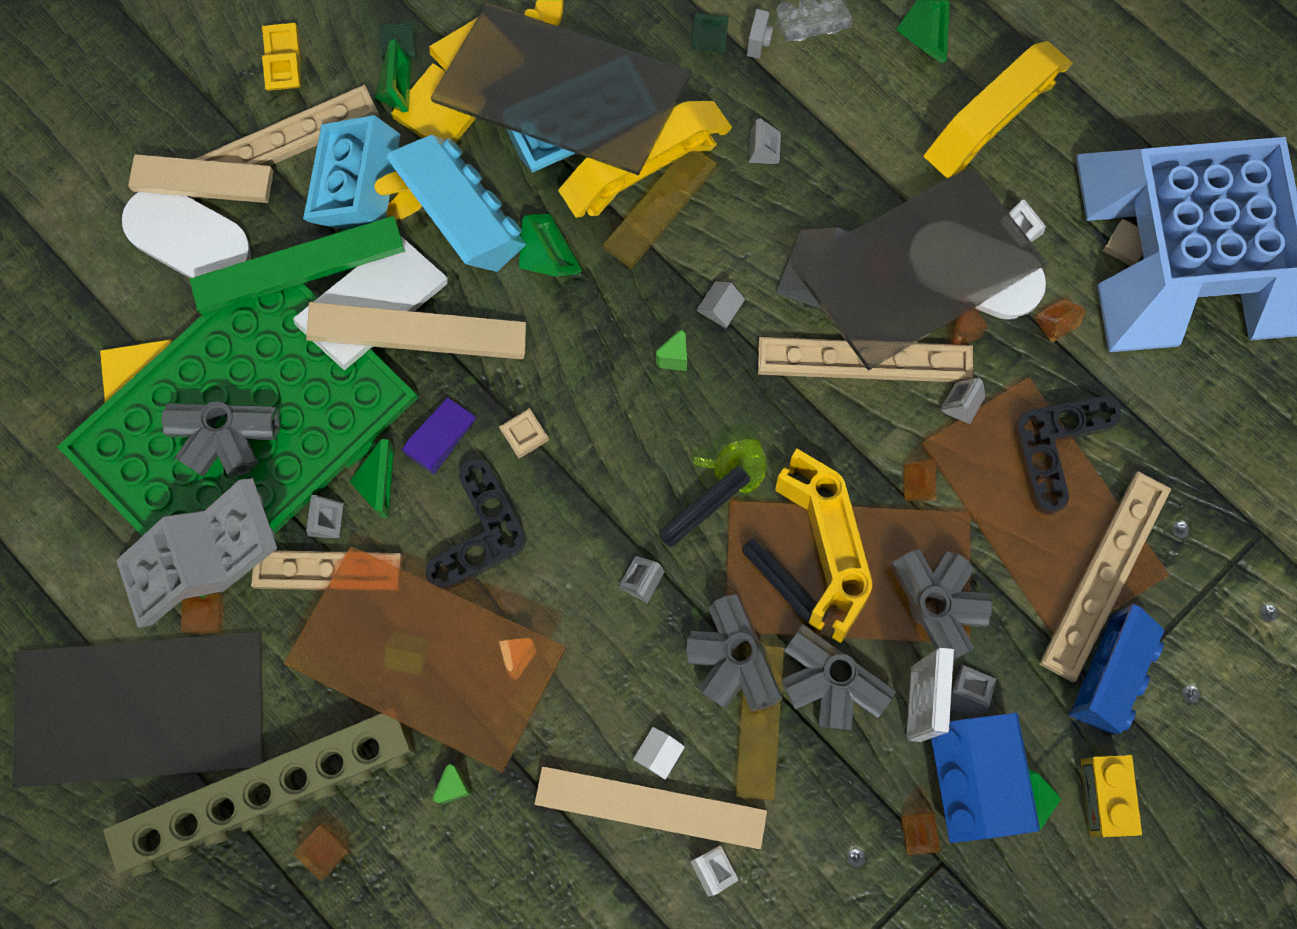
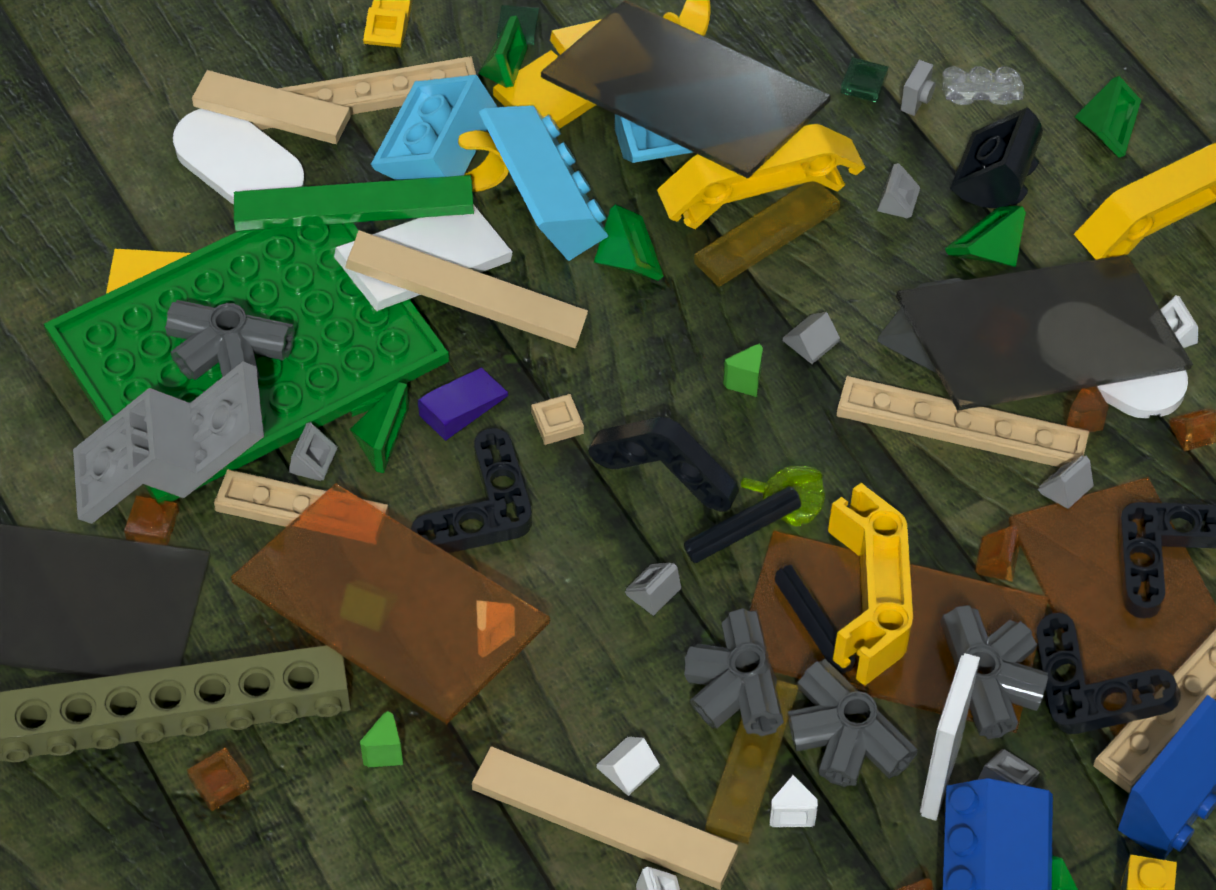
camera: 10 degrees right, 20 degrees down
none -> black beam [588,417,739,512]
none -> white slope [769,775,818,827]
none -> green slope [945,206,1026,267]
none -> black brick [950,107,1043,208]
none -> black beam [1037,613,1181,734]

